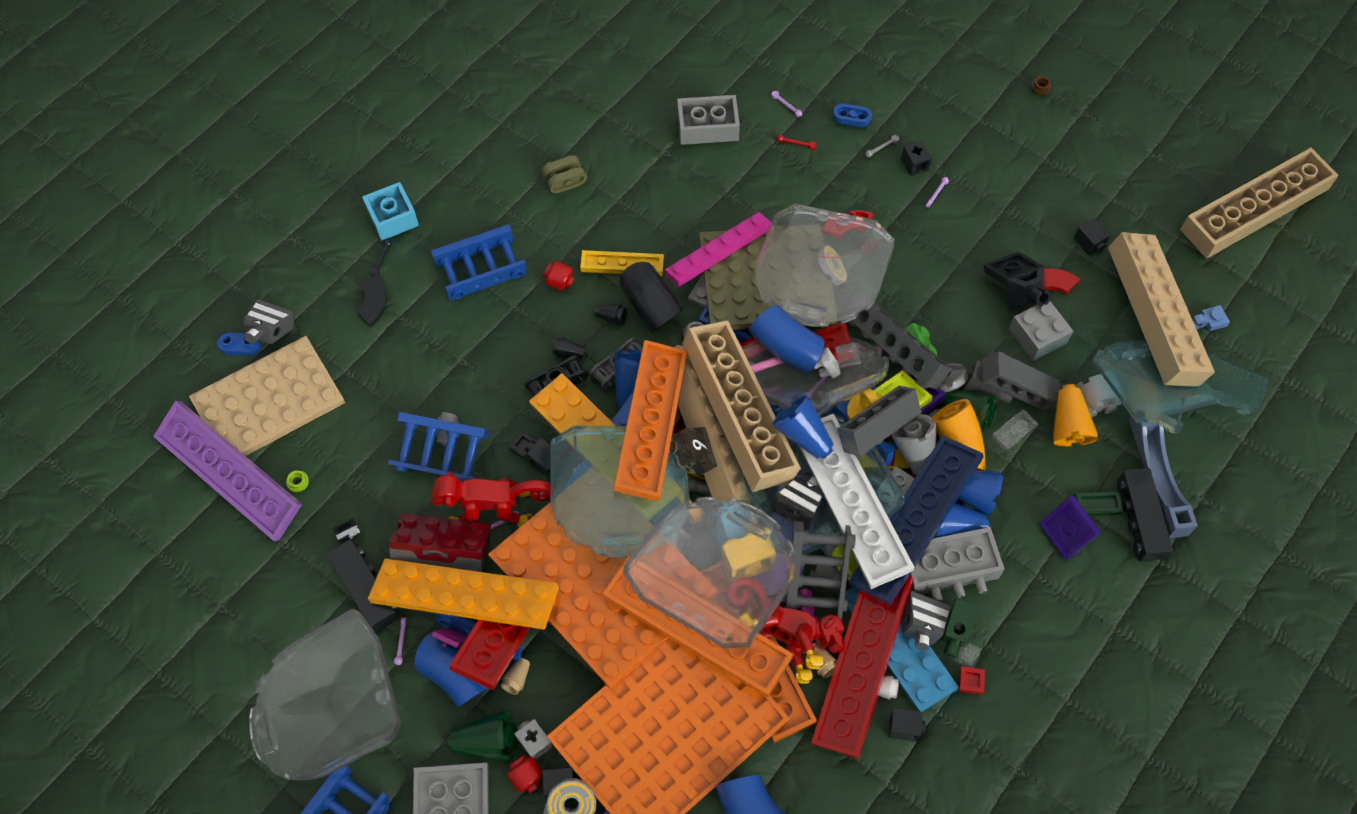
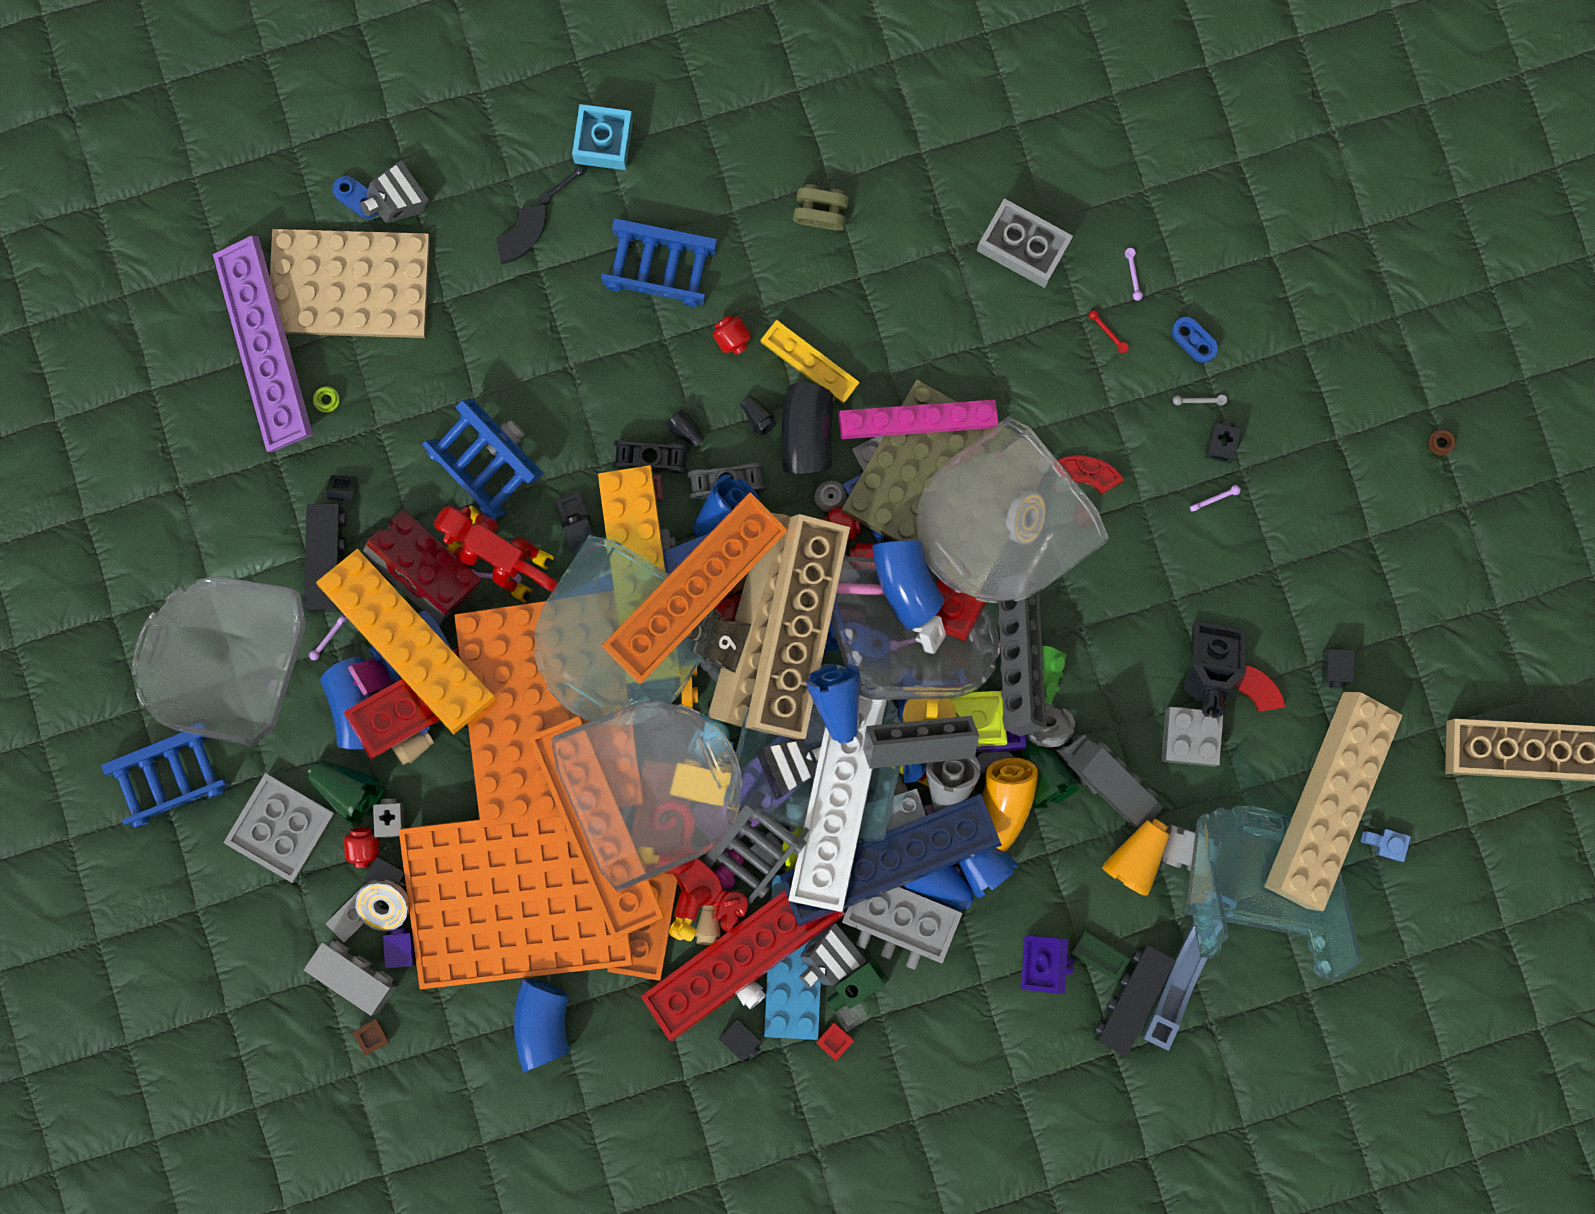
camera: 30 degrees right, 20 degrees up
clear tile [835,342,861,368] -> none
clear plate [991,409,1039,453] -> none

